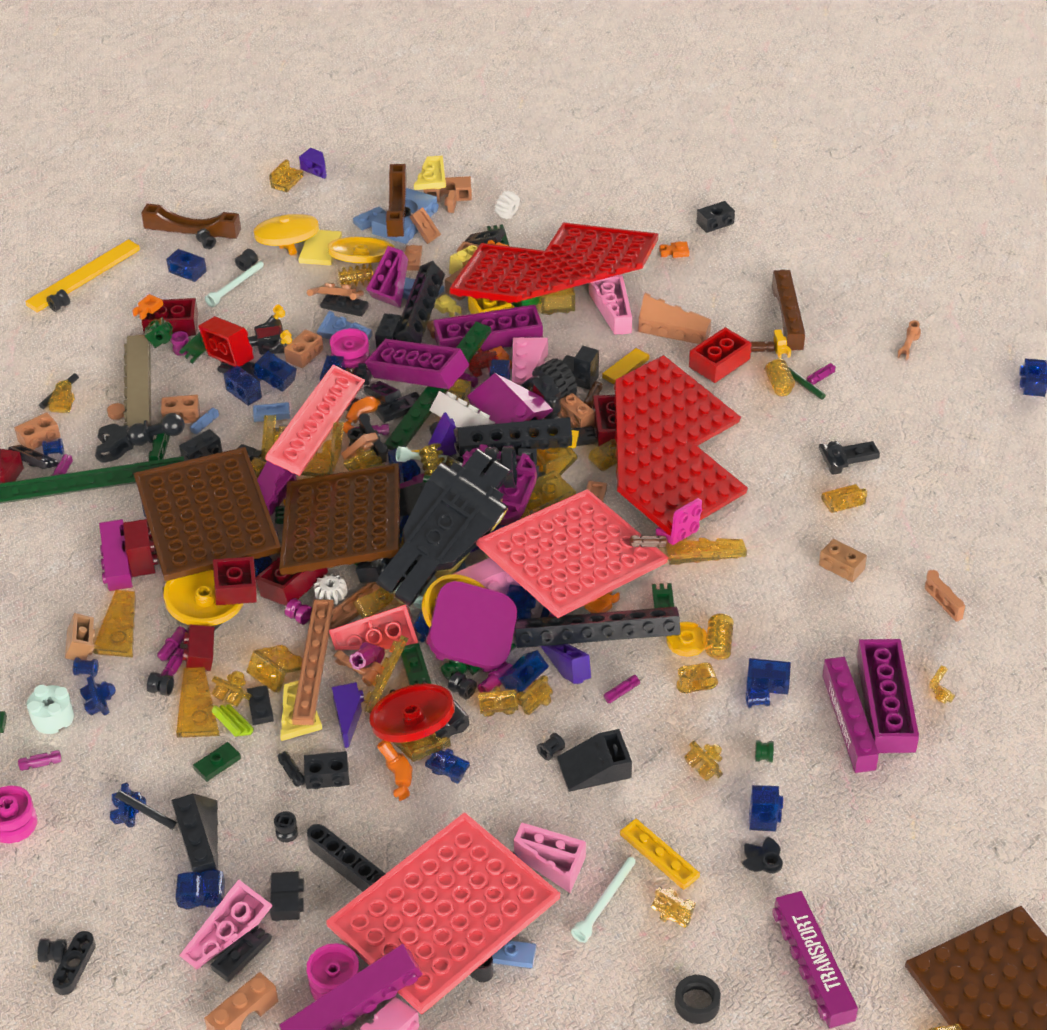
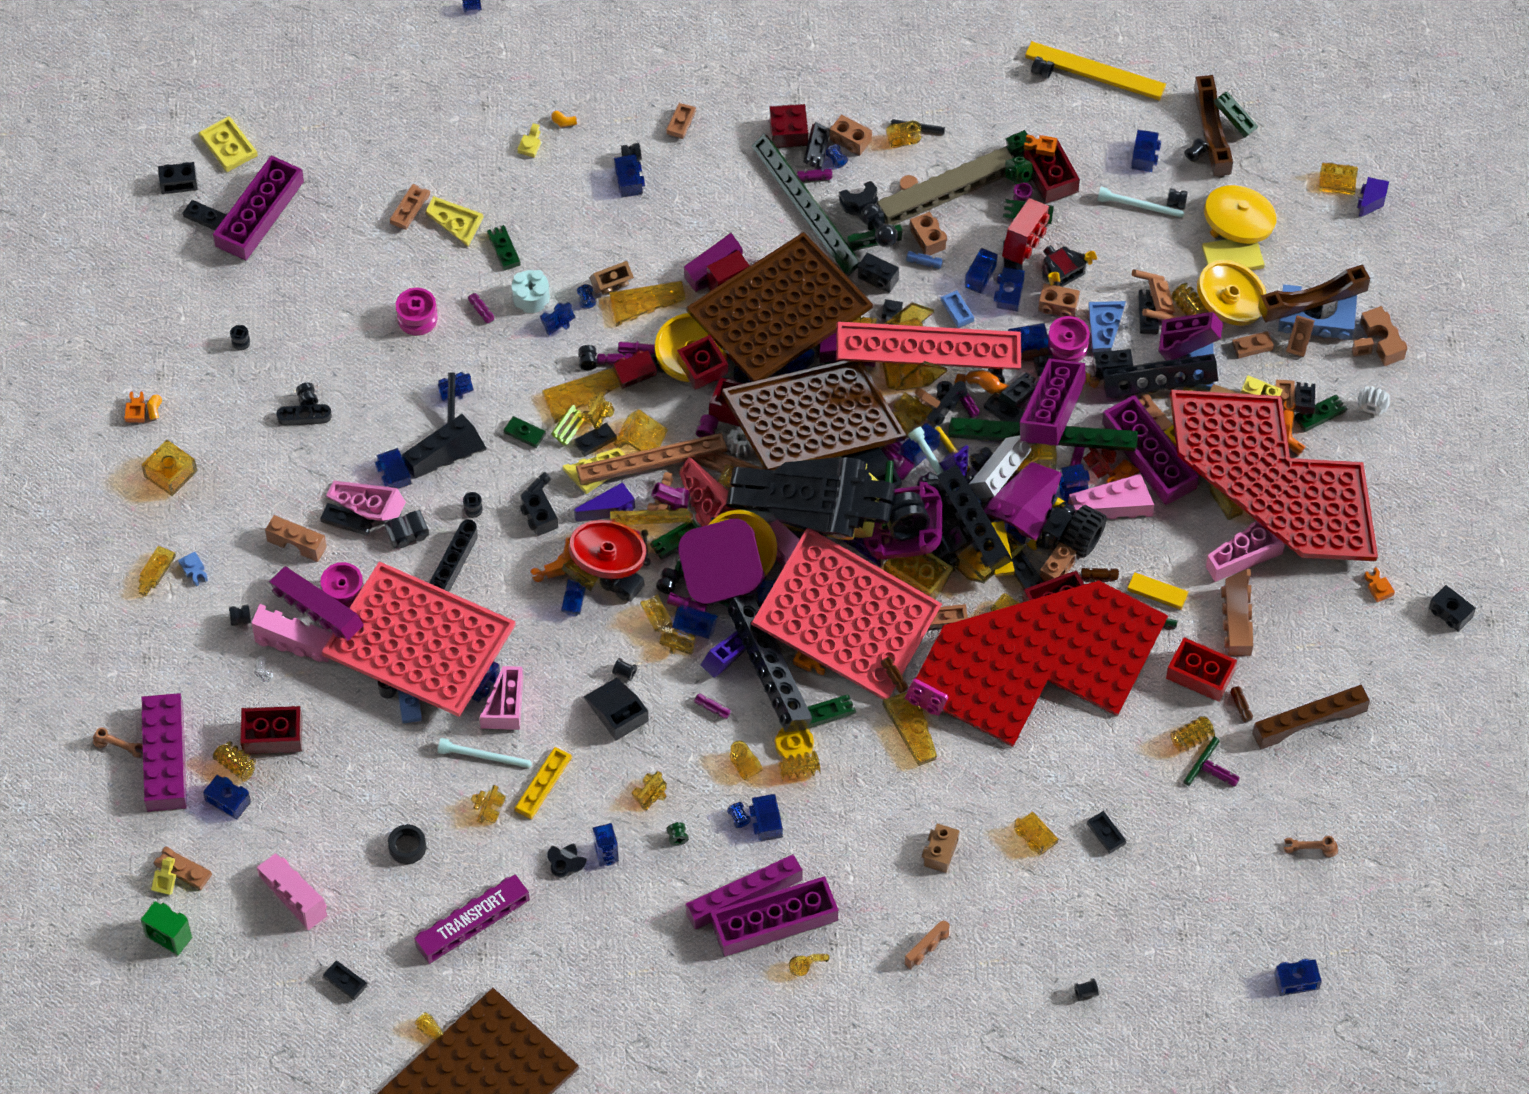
camera: 70 degrees right, 15 degrees up
medium blue plate [353,206,387,230] -> none
light yellow wing [414,155,446,190] -> none
clear yellow piece [419,443,445,476] -> none
black brick [562,346,599,390] -> none
yellow plate [773,329,791,358] -> none
black hips [819,441,849,475] -> none
none -> dark green brick [1005,130,1031,158]
none -> black bush [1074,978,1099,1001]
none -> dark green hinge [1214,92,1258,138]

